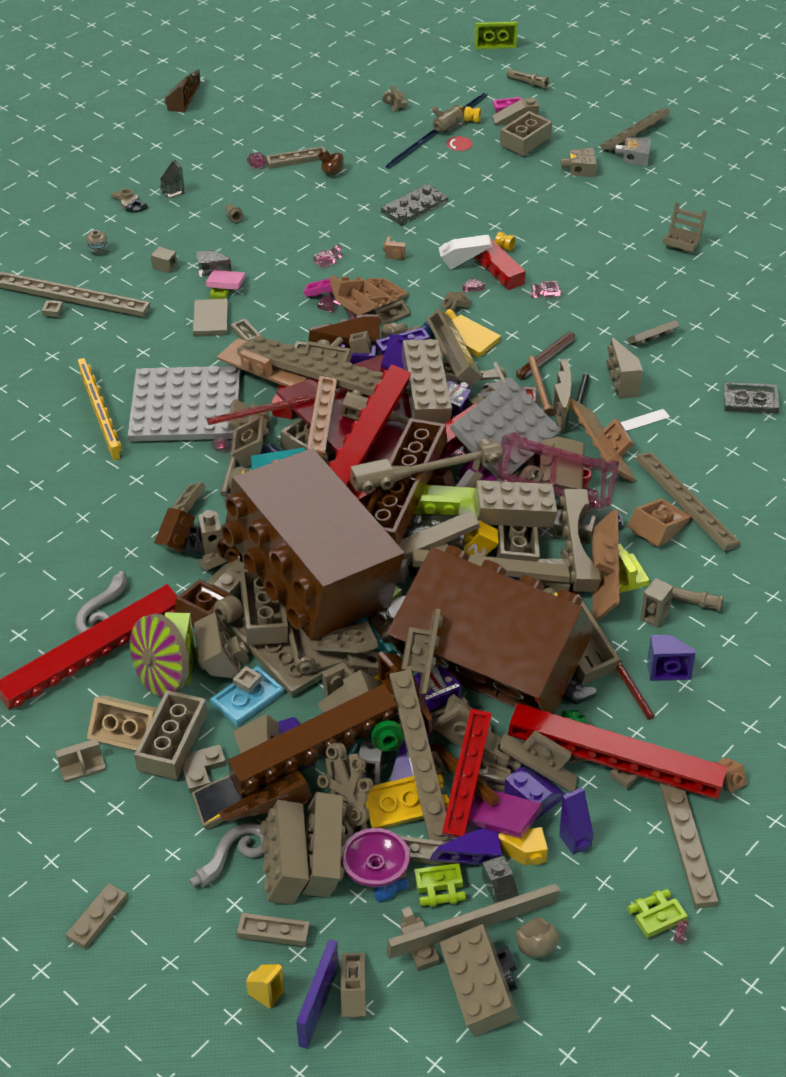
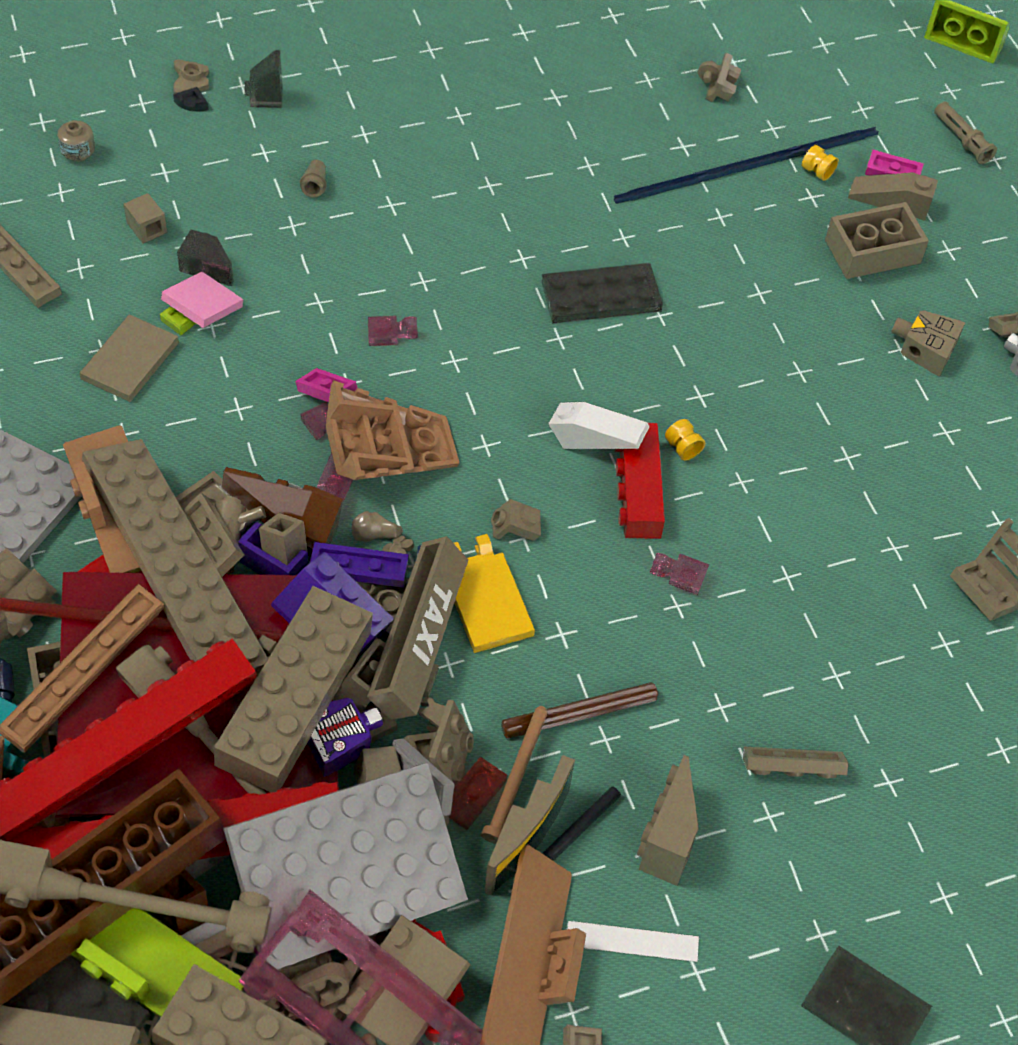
camera: 25 degrees right, 10 degrees up
dark tan tile [231,319,262,341] -> none
clear pink plate [247,152,266,168] -> none
dark tan tile [266,146,326,169] -> none
reddish brown piece [318,150,344,175] -> none
dark tan slope [373,300,411,326] -> none
medium nougat bracket [383,236,406,260] -> none
dark tan piece [431,105,465,132] -> none
sticker [446,136,472,151] -> none
clear pink tile [462,278,485,292] -> none

